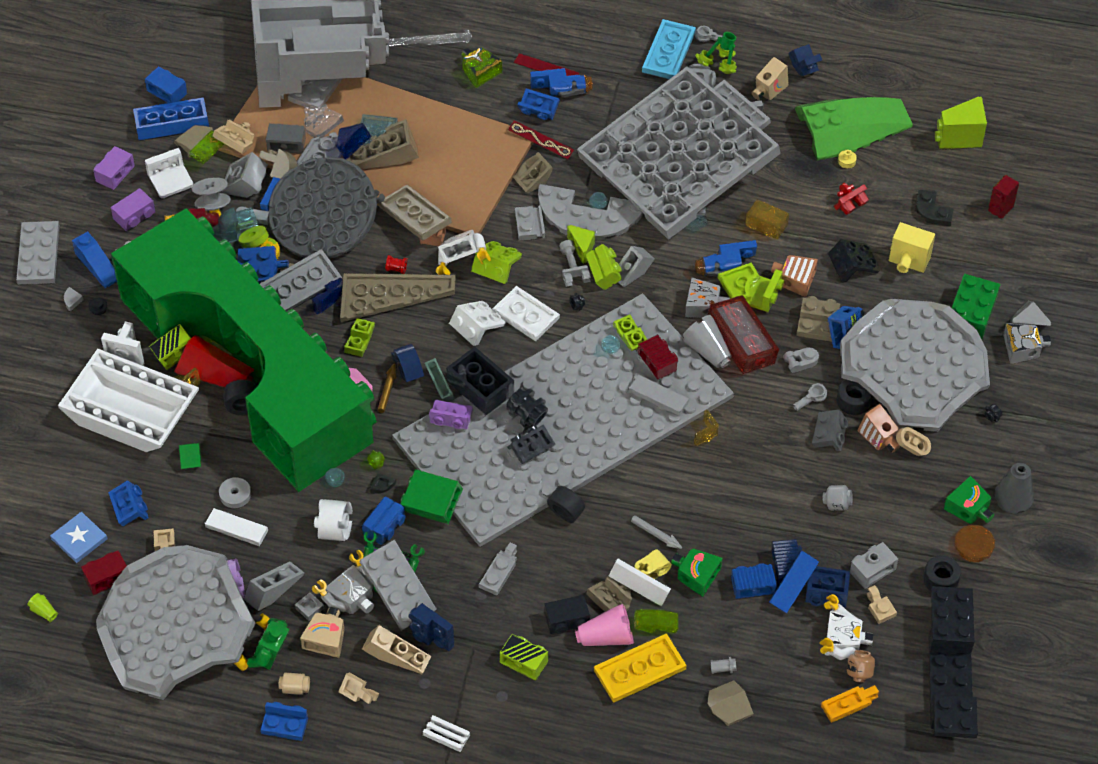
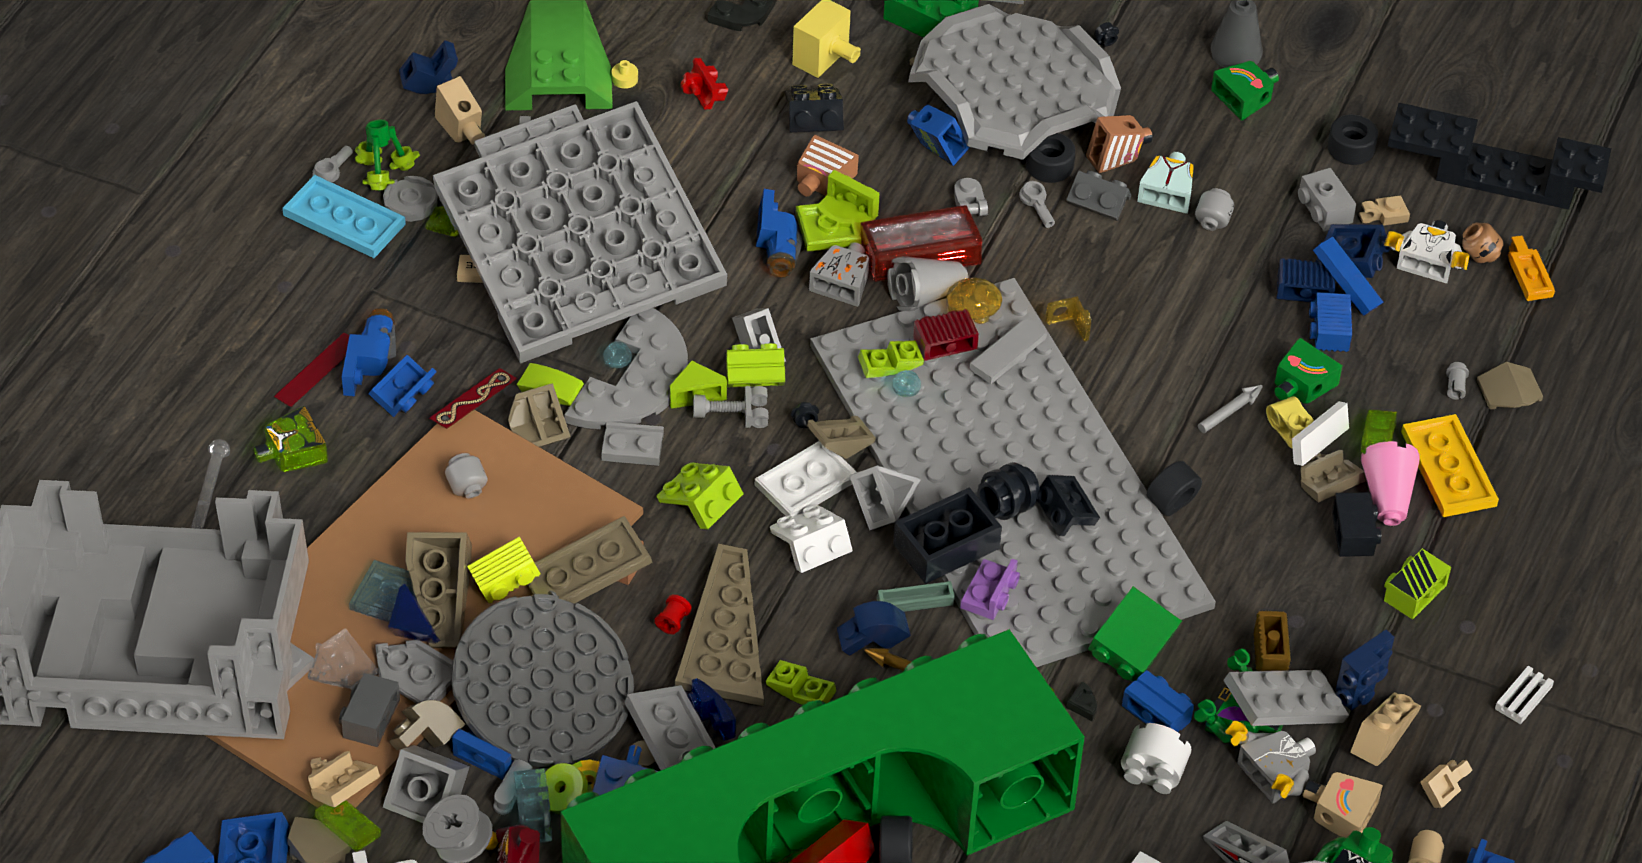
camera: 80 degrees left, 5 degrees down
light grey tile [295,593,324,621] -> none
white torso [436,230,491,275] -> none
light grey hinge [479,542,517,595] -> none
clear yellow brick [746,199,789,240] -> none
dark tan plate [797,296,840,342] -> none
tan plate [896,427,931,456] -> none
clear orange tile [955,525,995,562] -> none
none -> light grey head [445,453,488,499]
none -> neon yellow brick [467,536,541,603]
none -> lime slope [517,363,584,406]
none -> dark tan slope [807,416,876,459]
none -> light grey slope [849,465,921,530]
none -> clear yellow dish [947,278,1002,324]
none -> light aqua torso [1137,152,1193,214]
none -> pearl gold brick [1253,611,1291,671]

